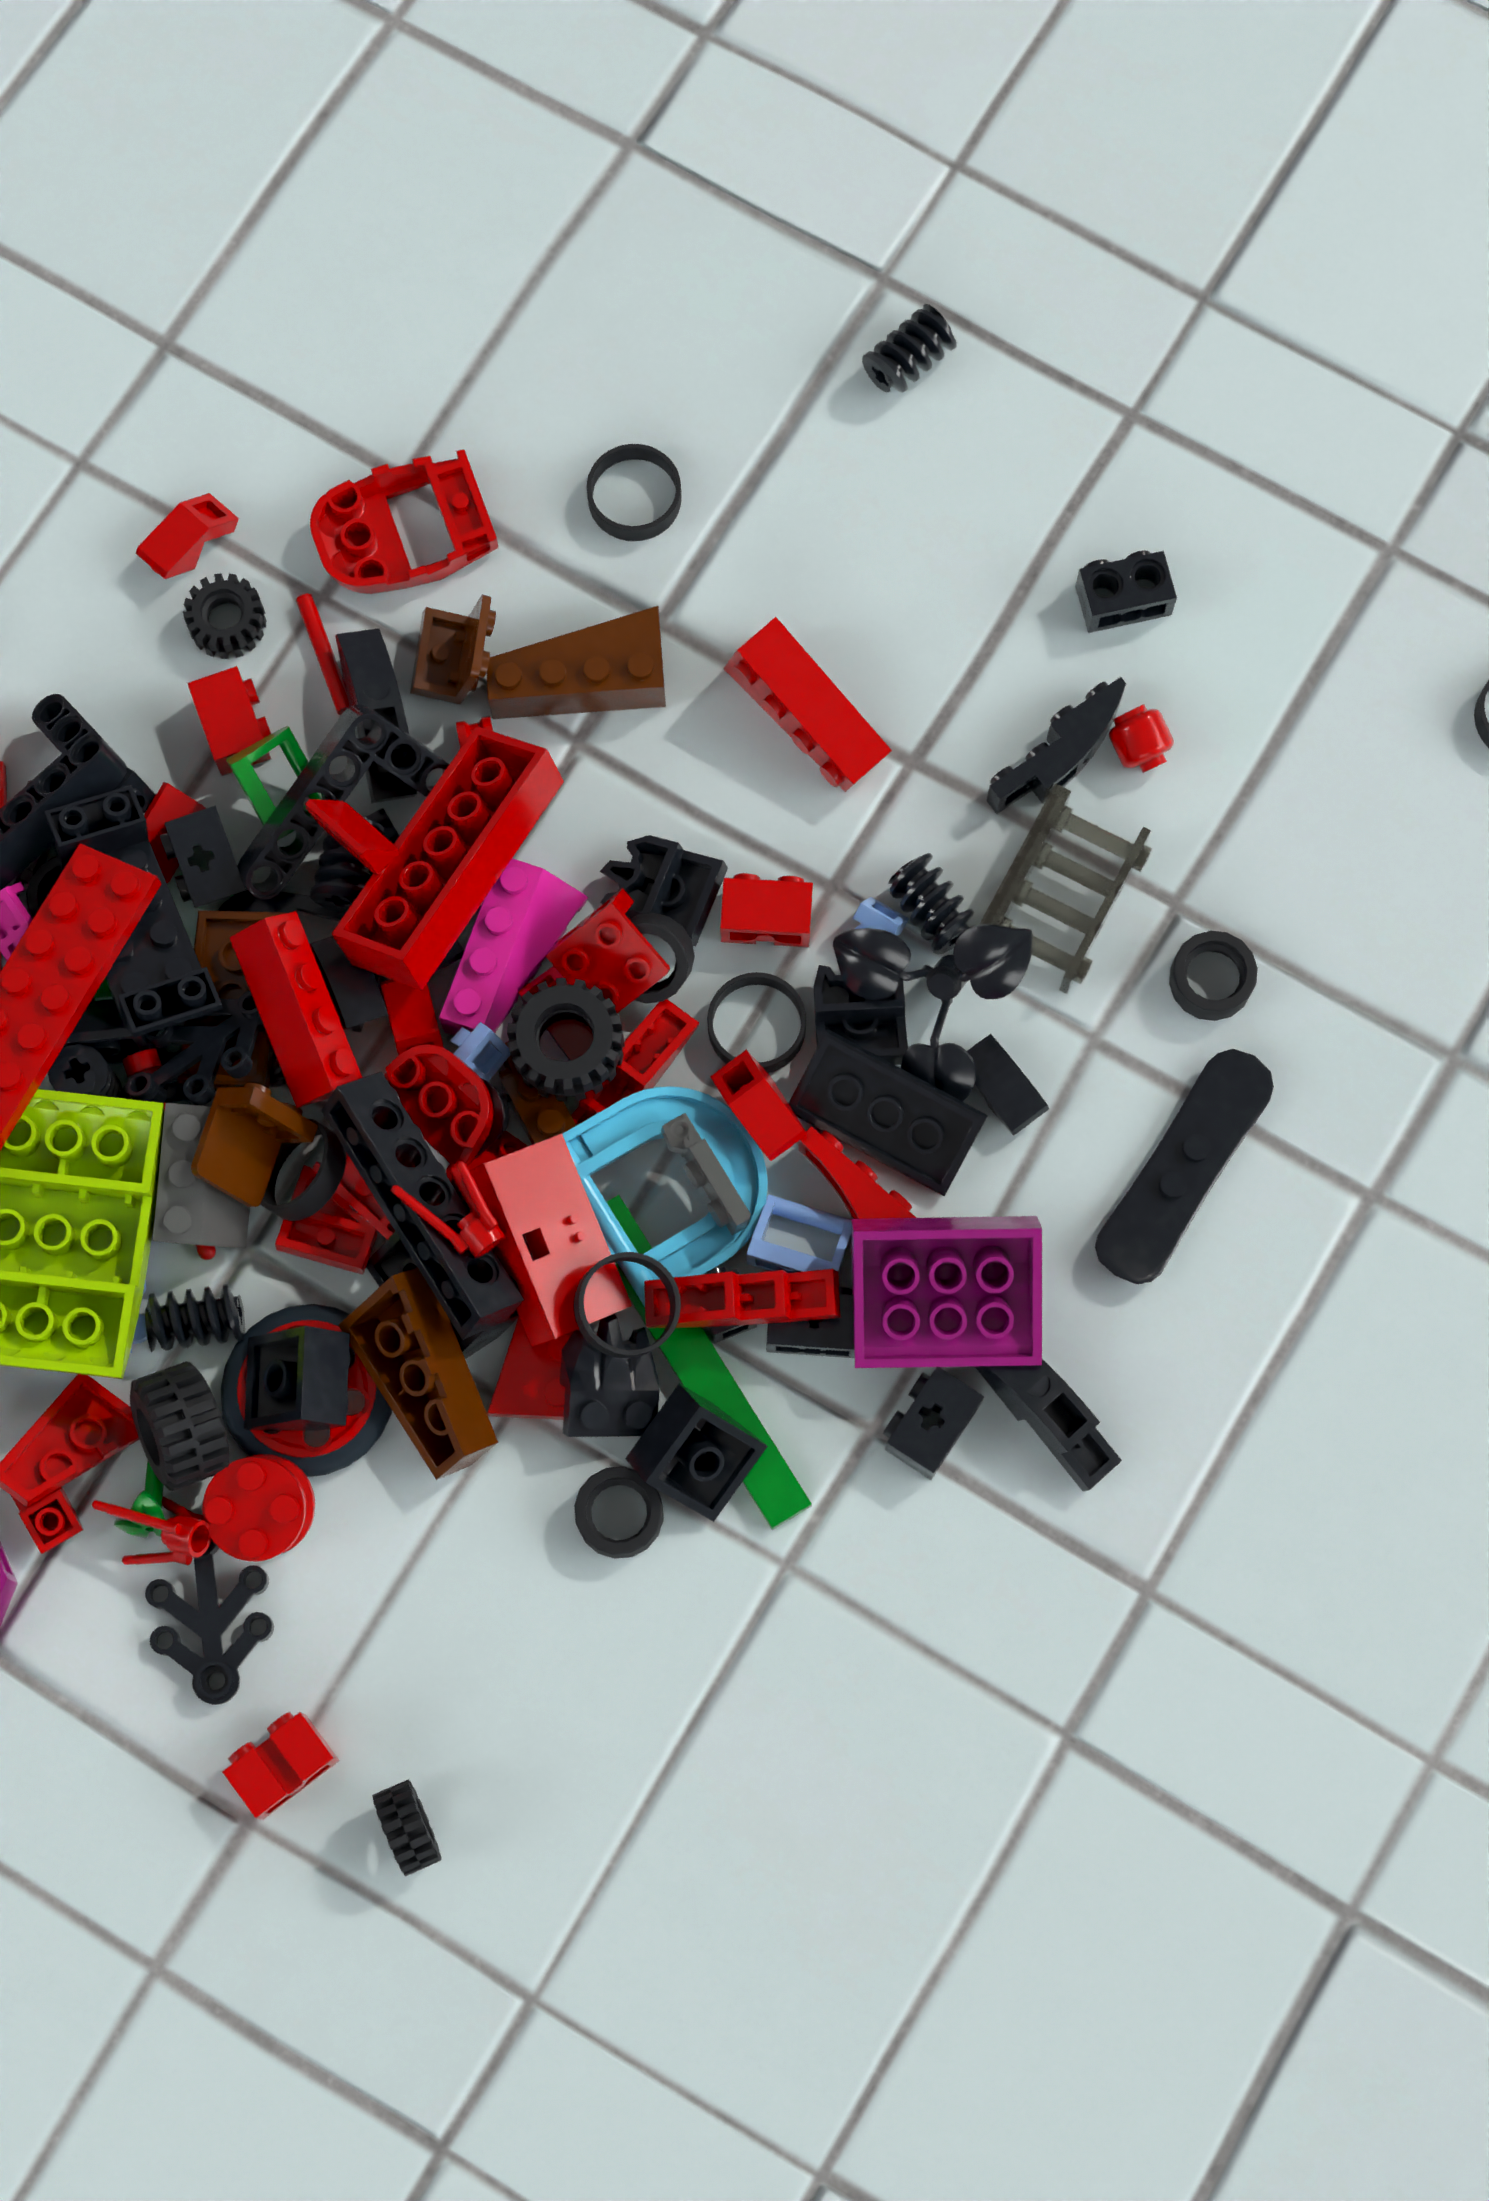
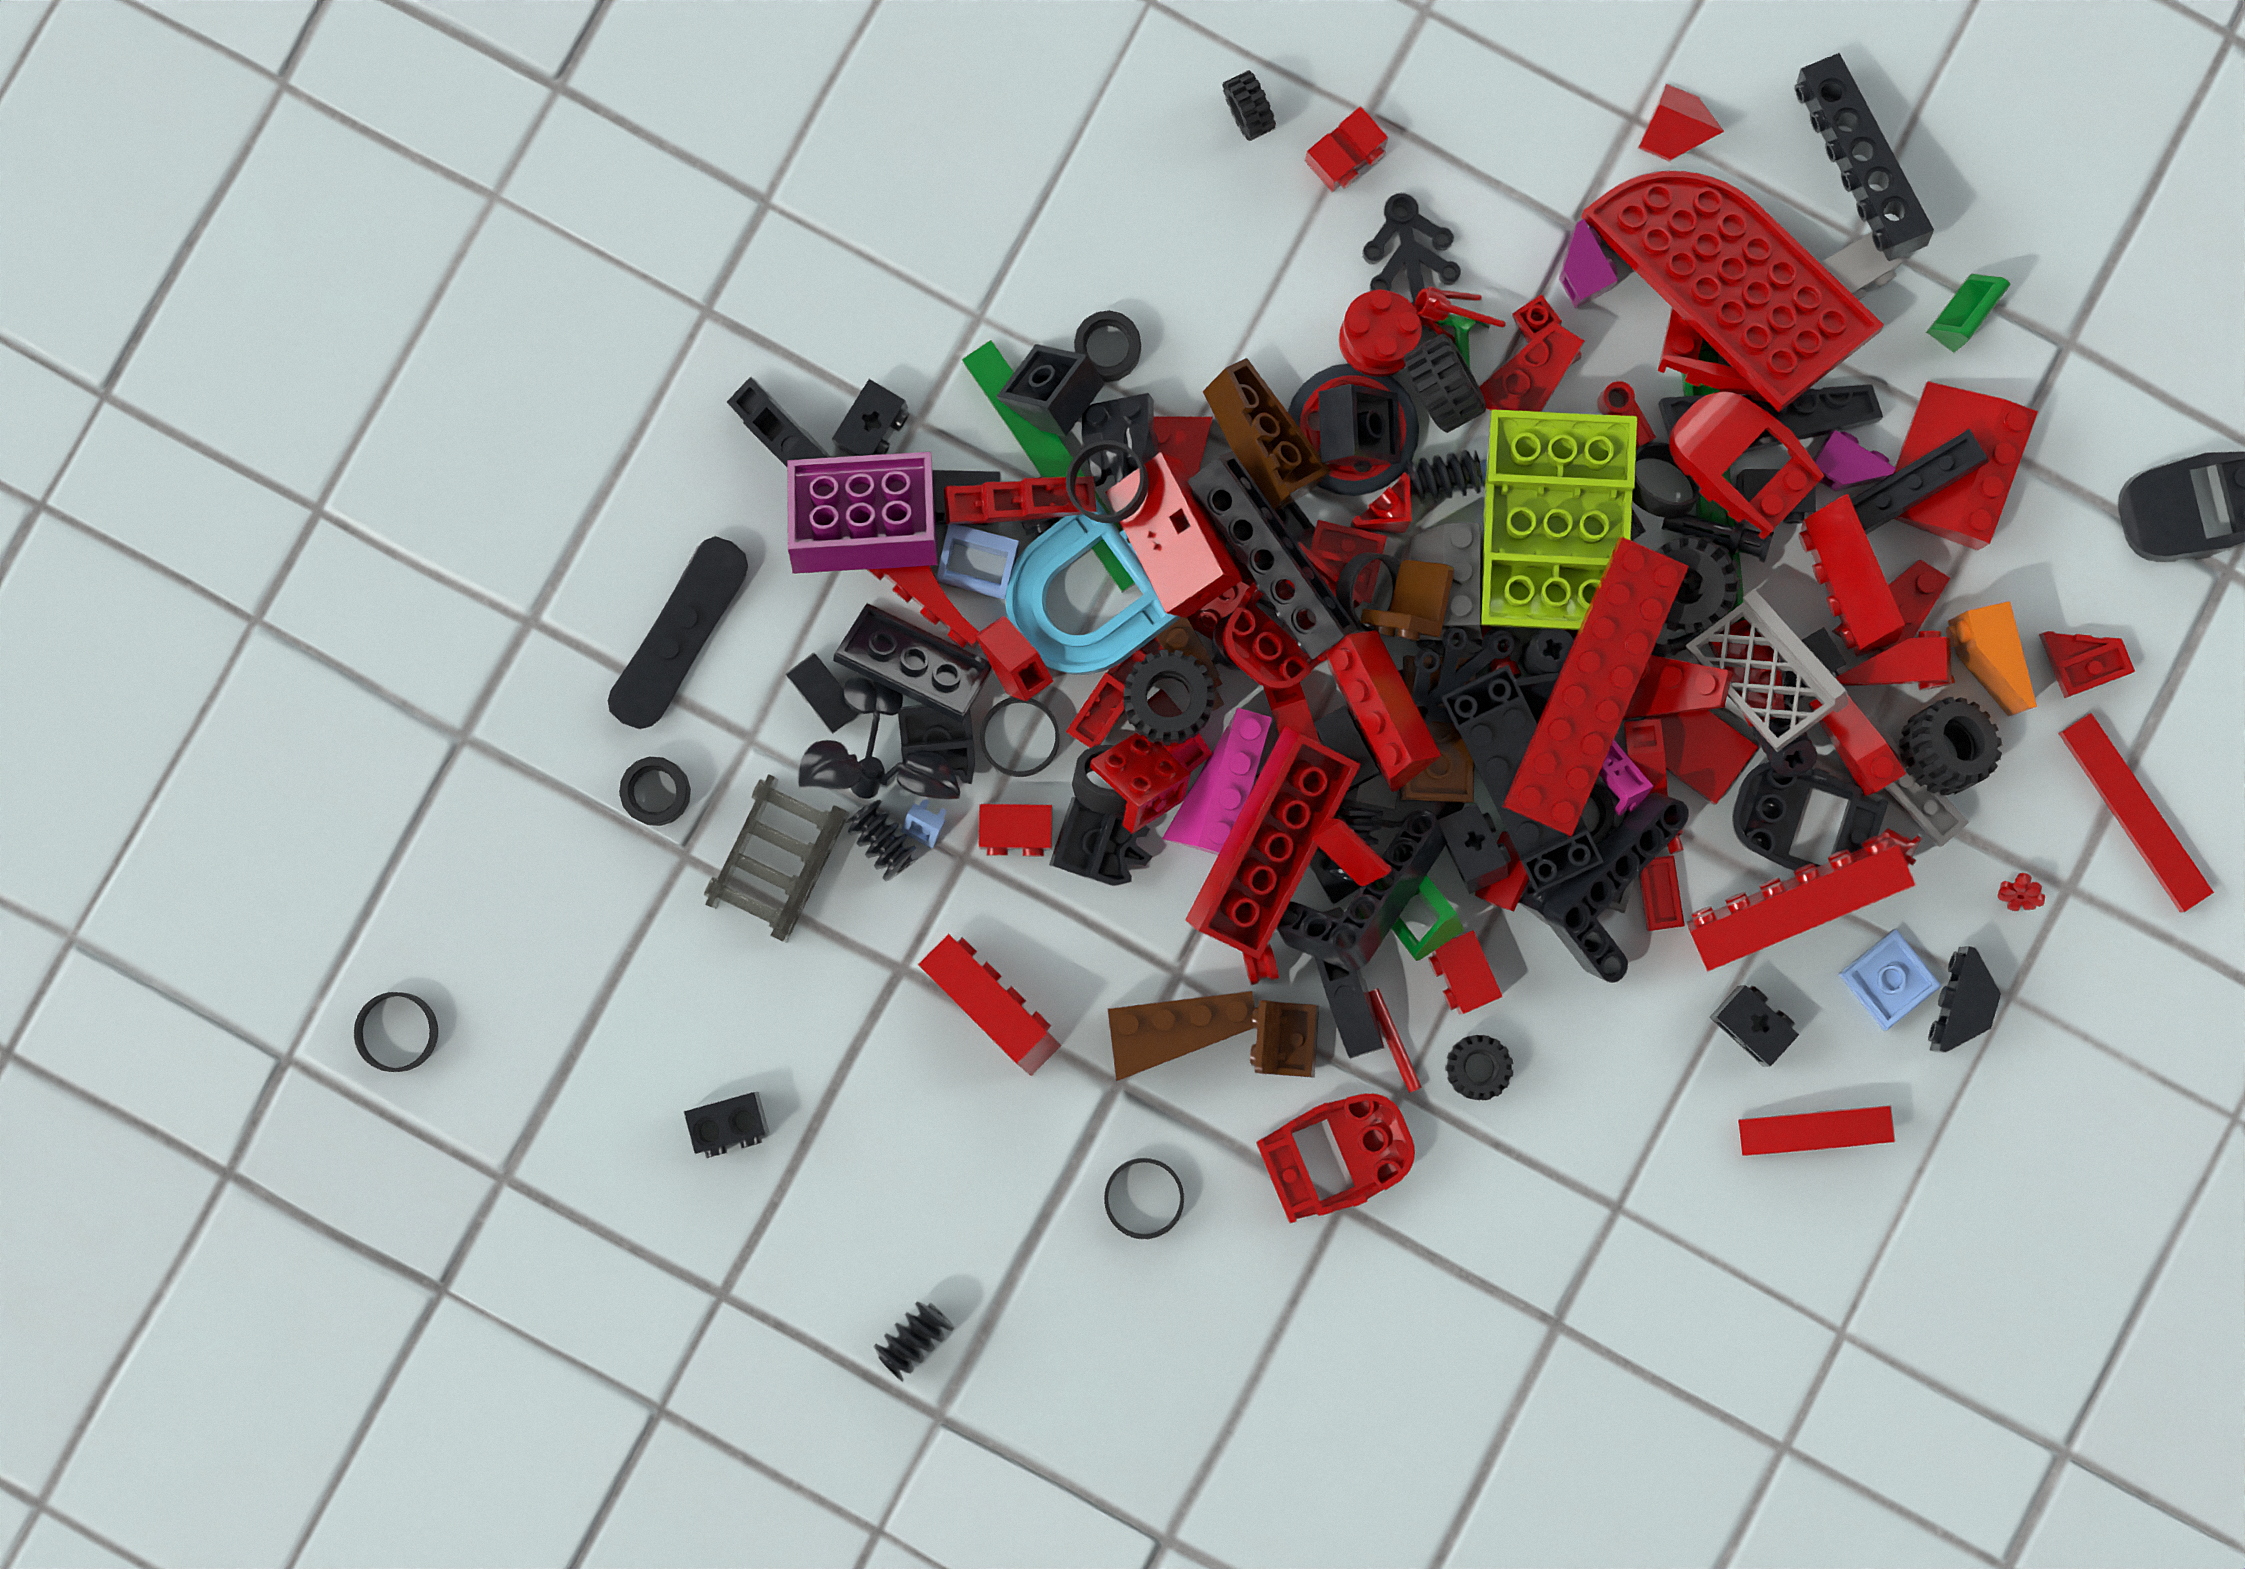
camera: 175 degrees right, 10 degrees up
red slope [135,493,239,579] -> none
red plant [391,1161,506,1258] -> none
light blue tile [450,1022,511,1081] -> none
dark grey hinge [661,1113,751,1235] -> none
black slope [986,677,1126,814] -> none
red head [1109,704,1174,773] -> none
none -> red slope [1350,472,1412,533]

